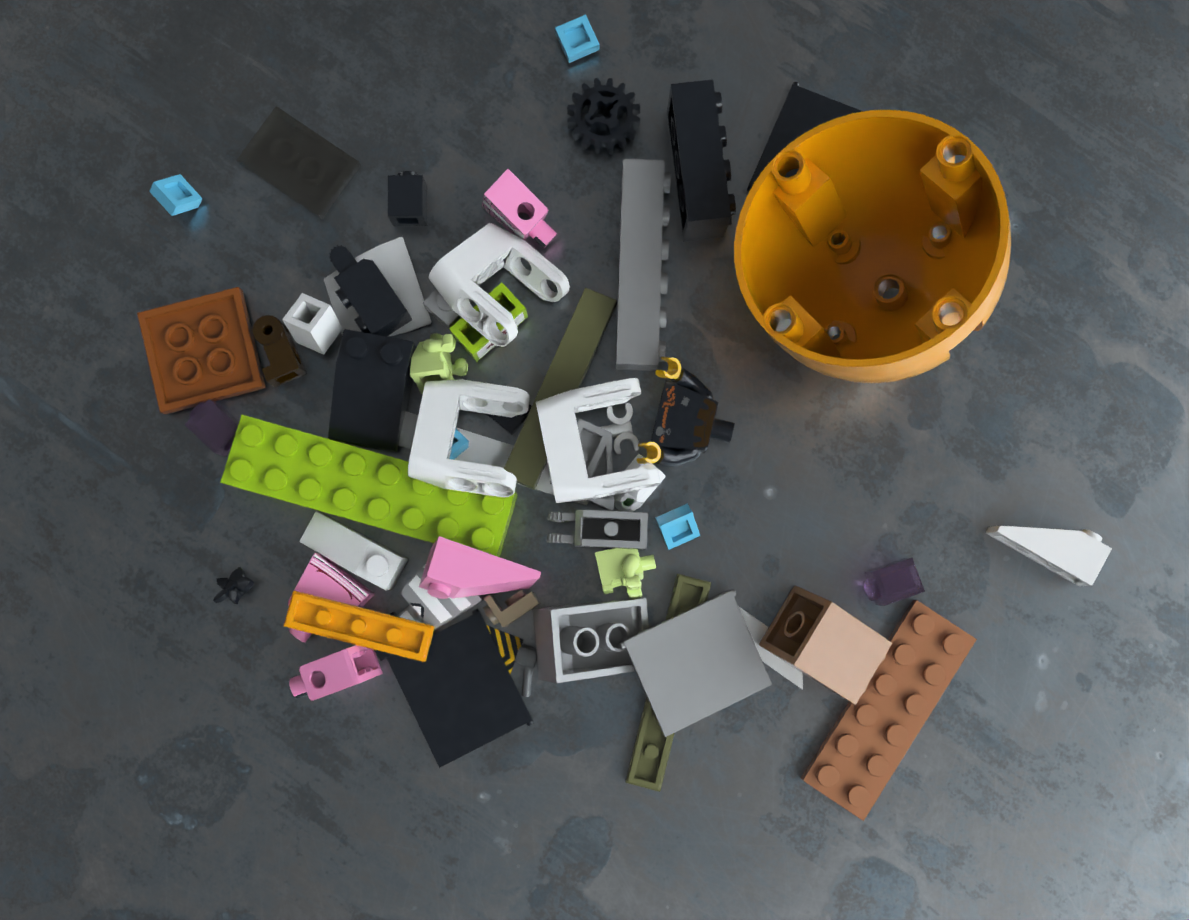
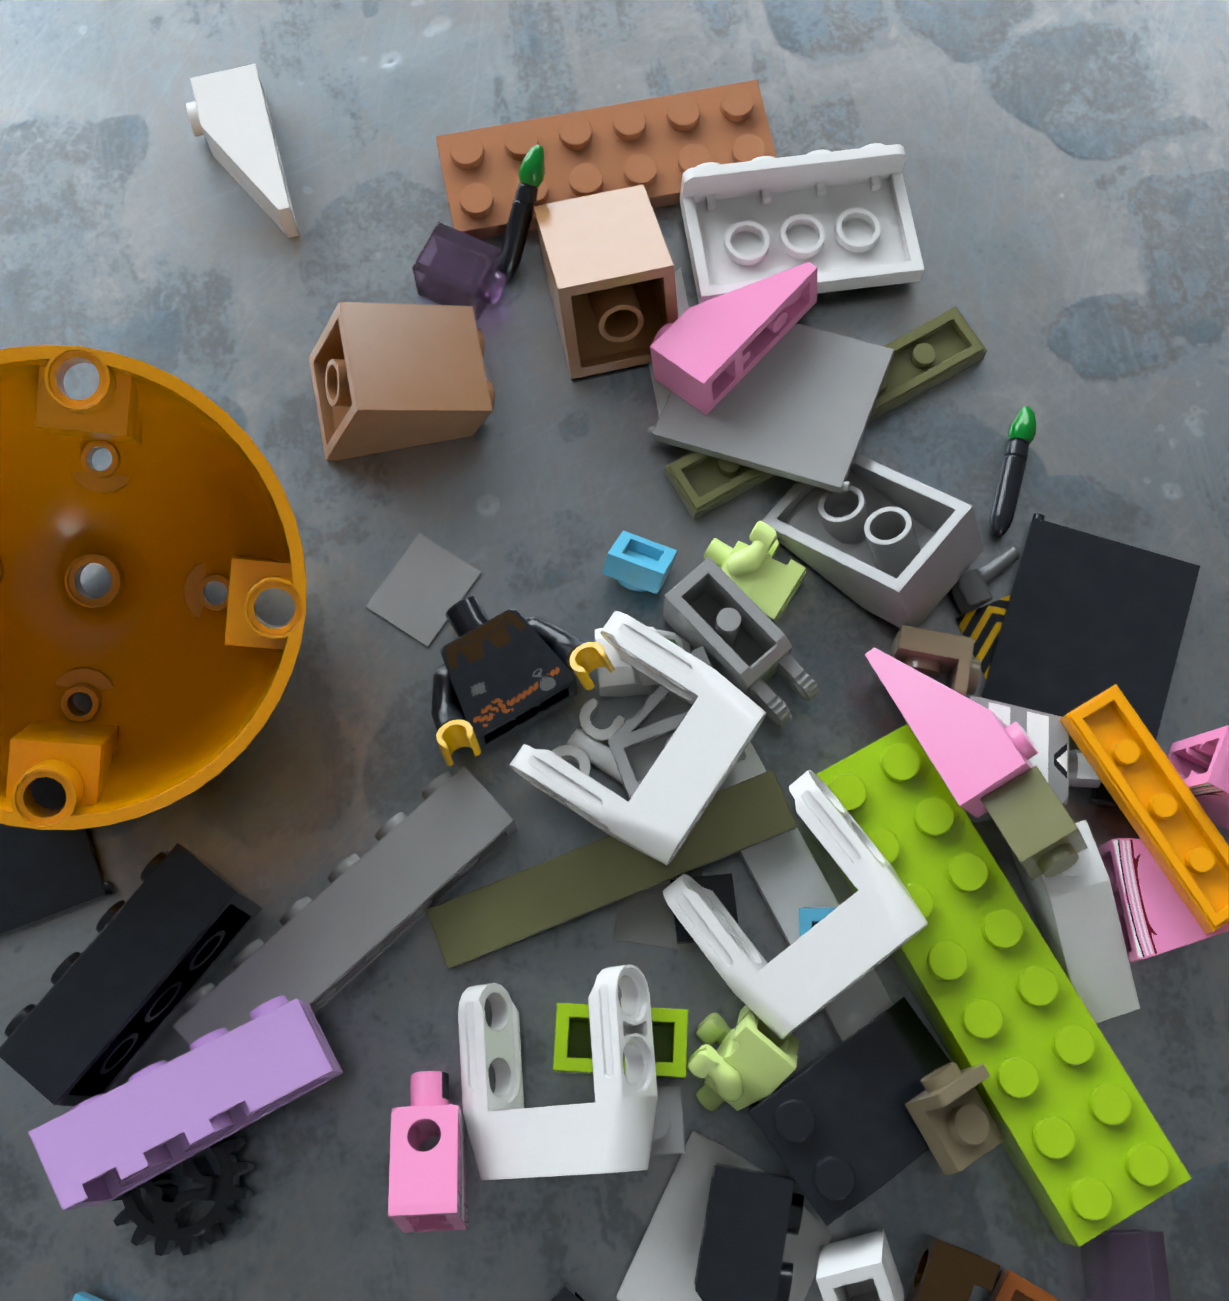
camera: 135 degrees left, 10 degrees down
none -> lavender wedge [28,995,343,1211]
none -> medium nougat slope [309,302,495,461]
none -> light grey sticker [365,533,482,647]
none -> black piece [498,145,545,283]
none -> bright pink slope [650,262,818,416]
none -> white bracket [679,143,925,304]
none -> dark tan bracket [905,1061,1005,1176]
none -> olive brick [980,765,1088,881]
none -> black piece [990,406,1036,538]

